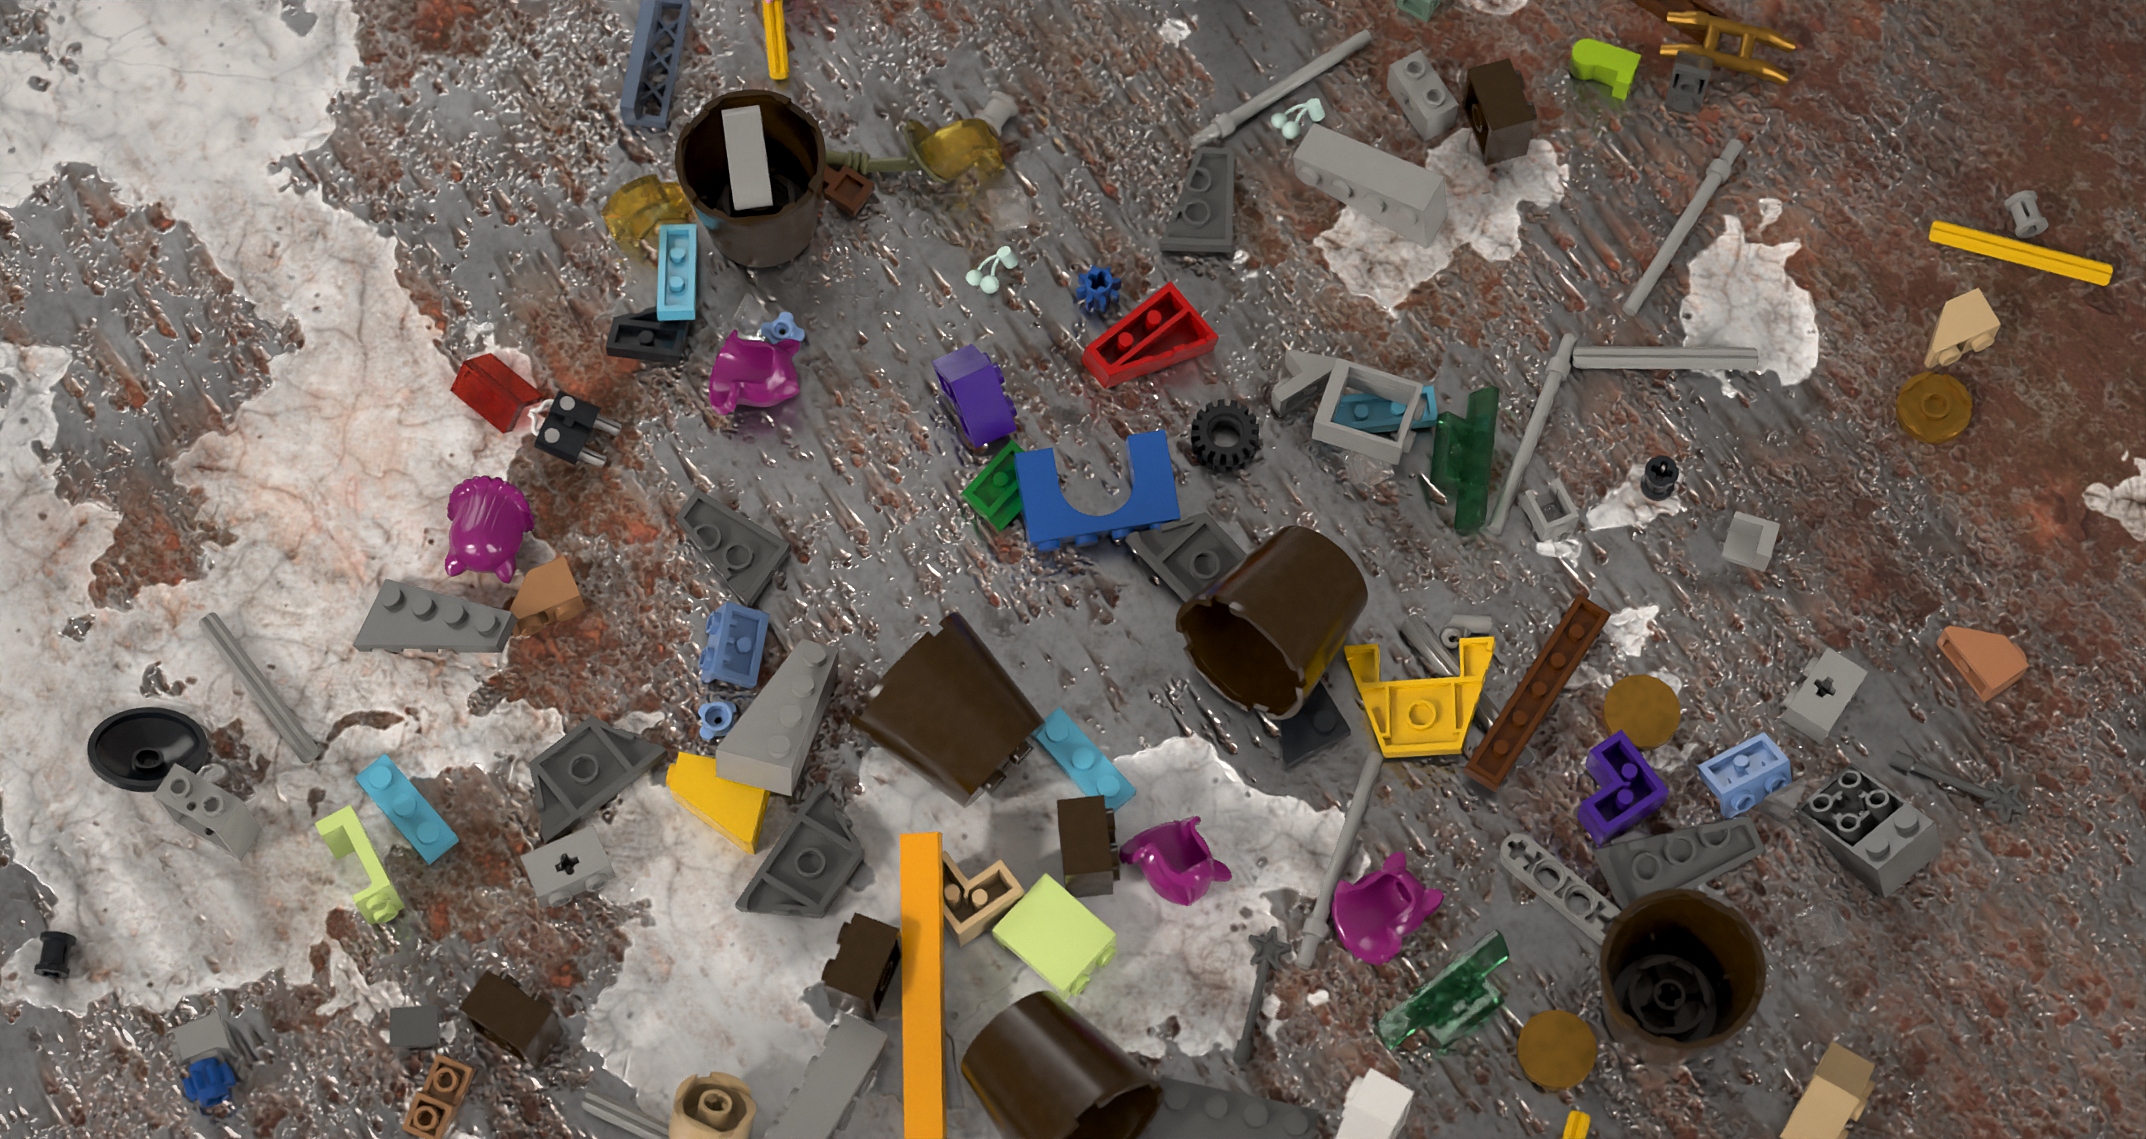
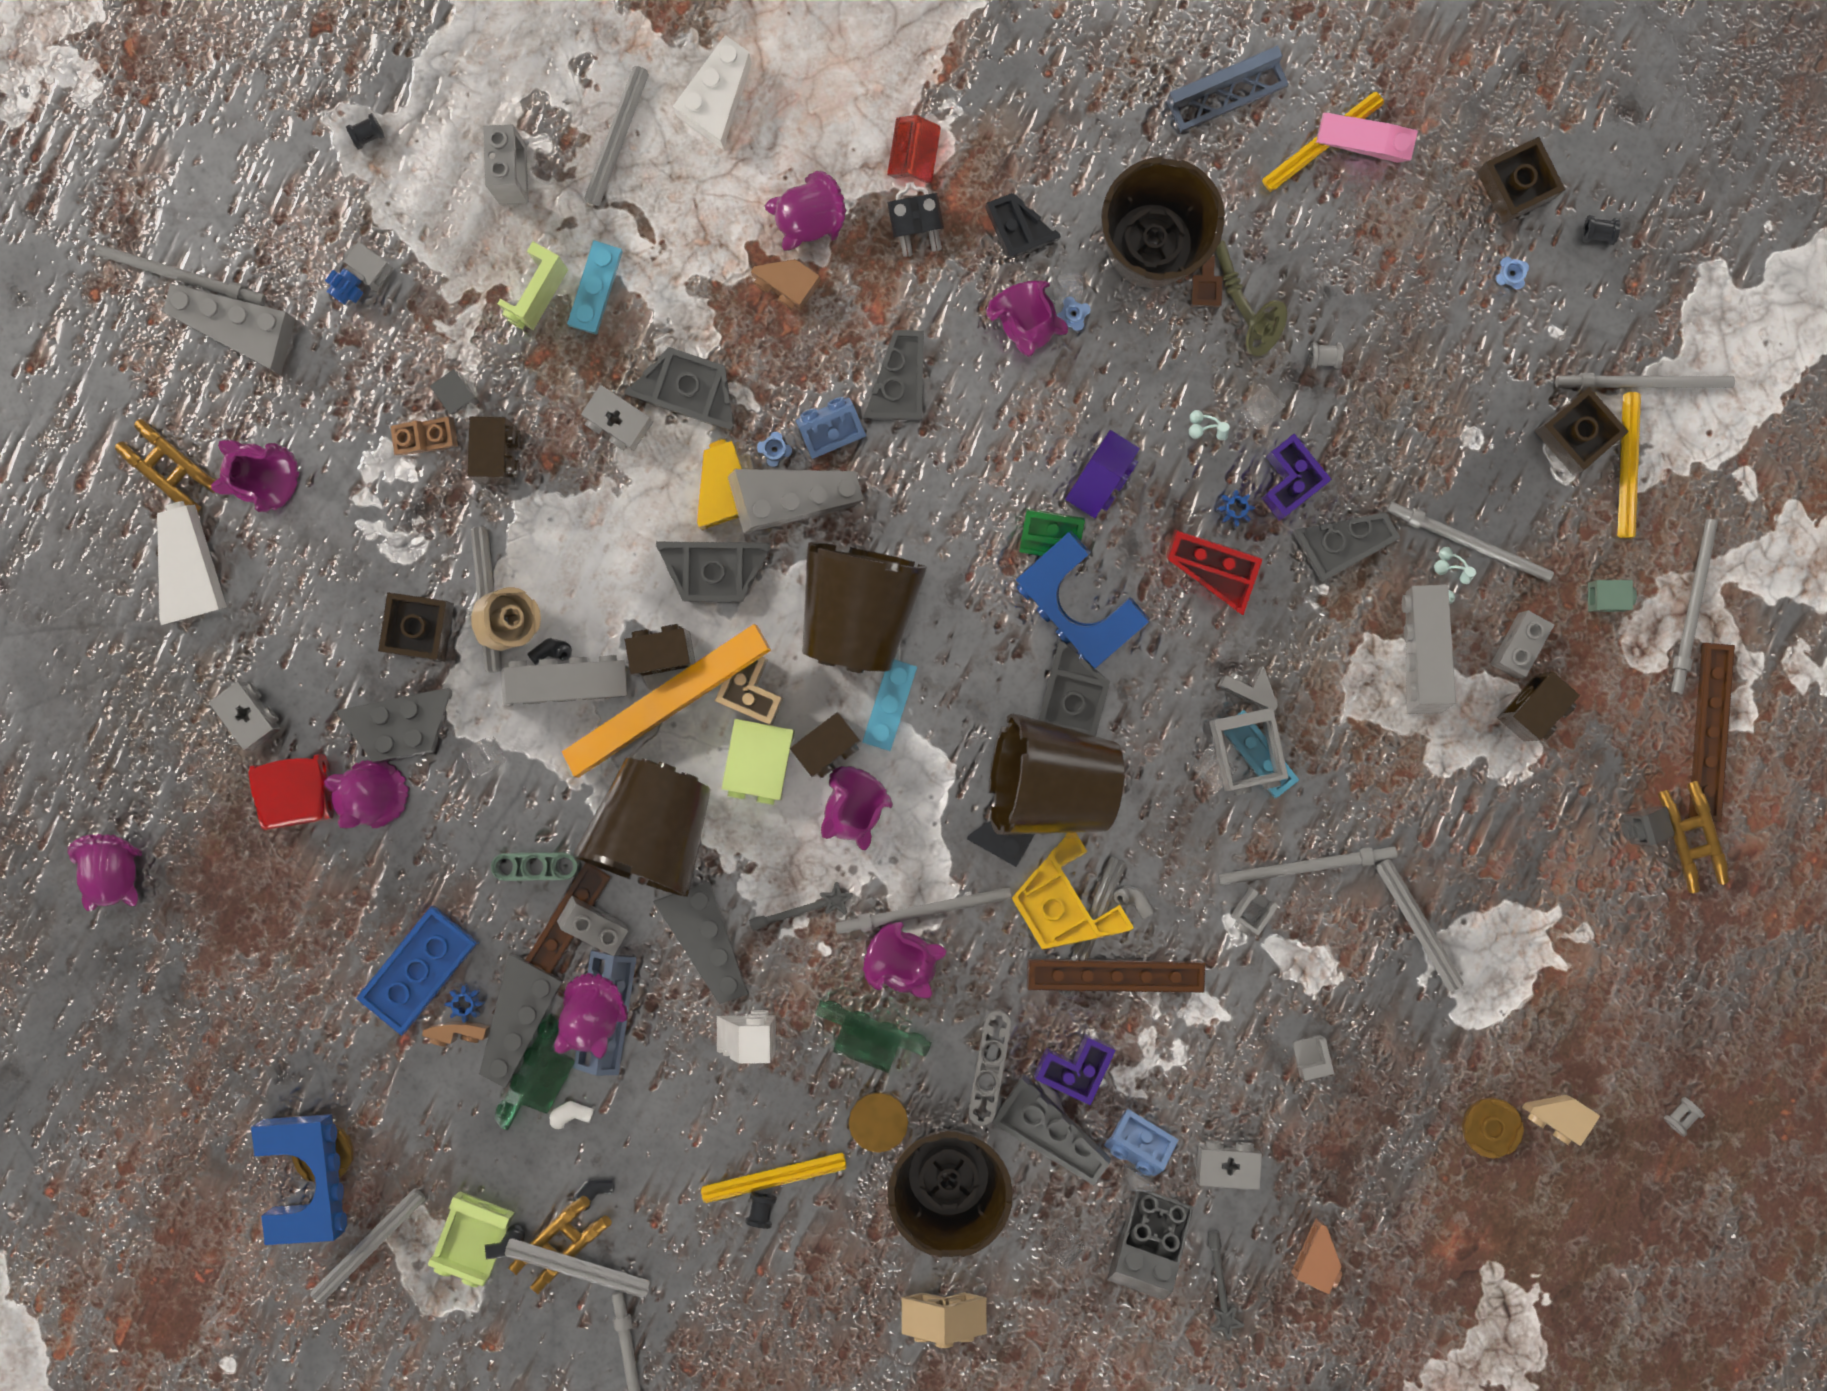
camera: 60 degrees right, 20 degrees up
black dish [87,707,208,793] -> none
wing [353,579,518,653] -> none
clear yellow brick [600,174,693,241] -> none
medium azure plate [657,224,698,321] -> none
light grey beam [722,105,773,210] -> none
clear yellow brick [920,118,1005,181] -> none
black tyre [1191,399,1259,473] -> none
clear green bracket [1429,385,1499,532] -> none
lime leg [1569,38,1641,100] -> none
pearl gold tile [1602,674,1681,751] -> none
light grey bar [1622,139,1743,316] -> none
black bush [1640,455,1679,501] -> none
yellow axle [1929,220,2113,286] -> none
none -> black arm [527,638,572,665]
none -> white wedge [673,35,752,150]
none -> dark purple brick [1261,433,1332,521]

